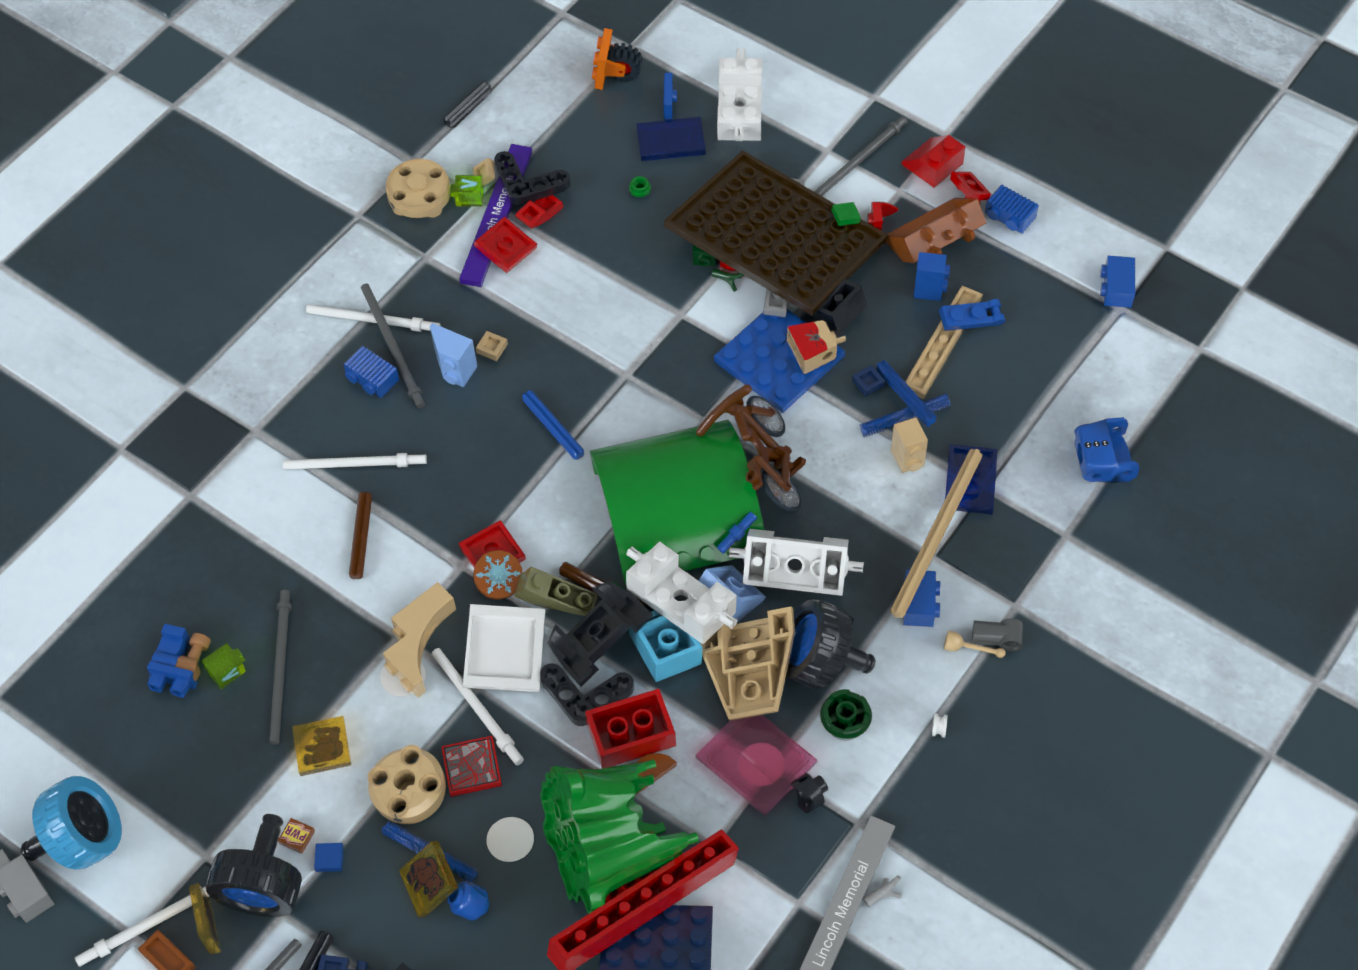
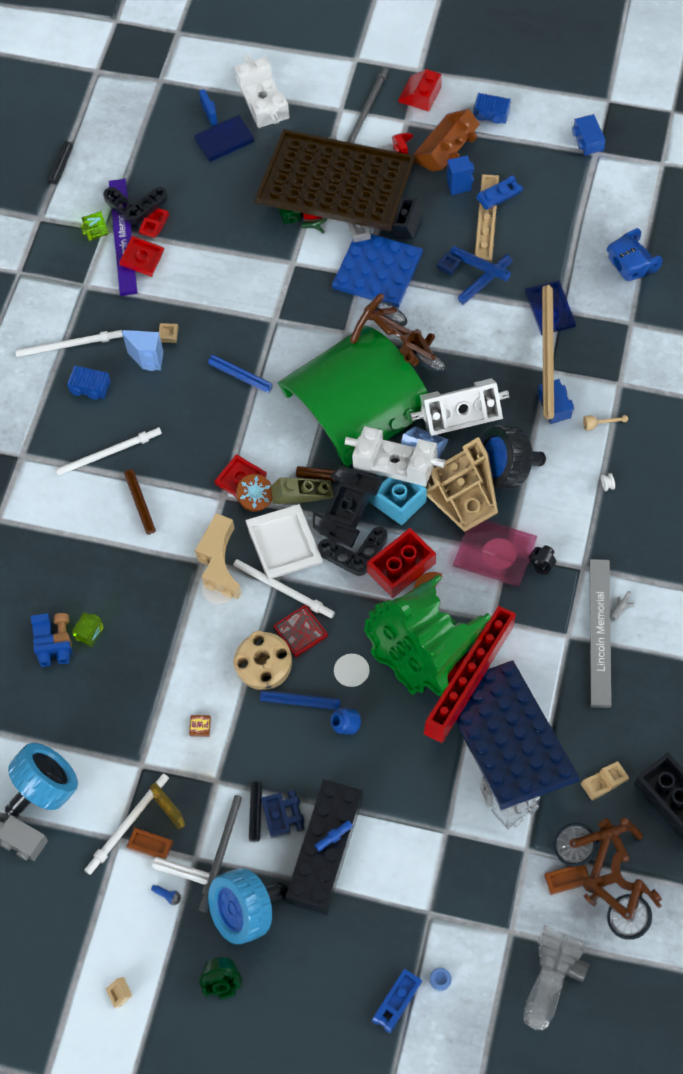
camera: 20 degrees left, 5 degrees up
black wheel [206,814,302,917] -> none
dark grey bar [269,590,292,745] -> none
clear yellow tile [292,716,352,776] -> none
blue tile [314,843,344,872] -> none
dark grey bar [360,283,426,409] -> none
tan piece [386,159,451,218] -> none
clear yellow tile [399,841,458,917] -> none
tan plate [473,158,495,188] -> none
plate [592,28,643,90] -> none
green plate [629,176,651,197] -> none
blue bar [716,512,757,554] -> none
torso [787,320,846,374] -> none
dark green cone [820,689,872,741] -> none
green tile [832,202,861,226] -> none
tan brick [891,418,928,473] -> none
red plate [950,172,991,204] -> none
dark grey piece [972,618,1023,651] -> none

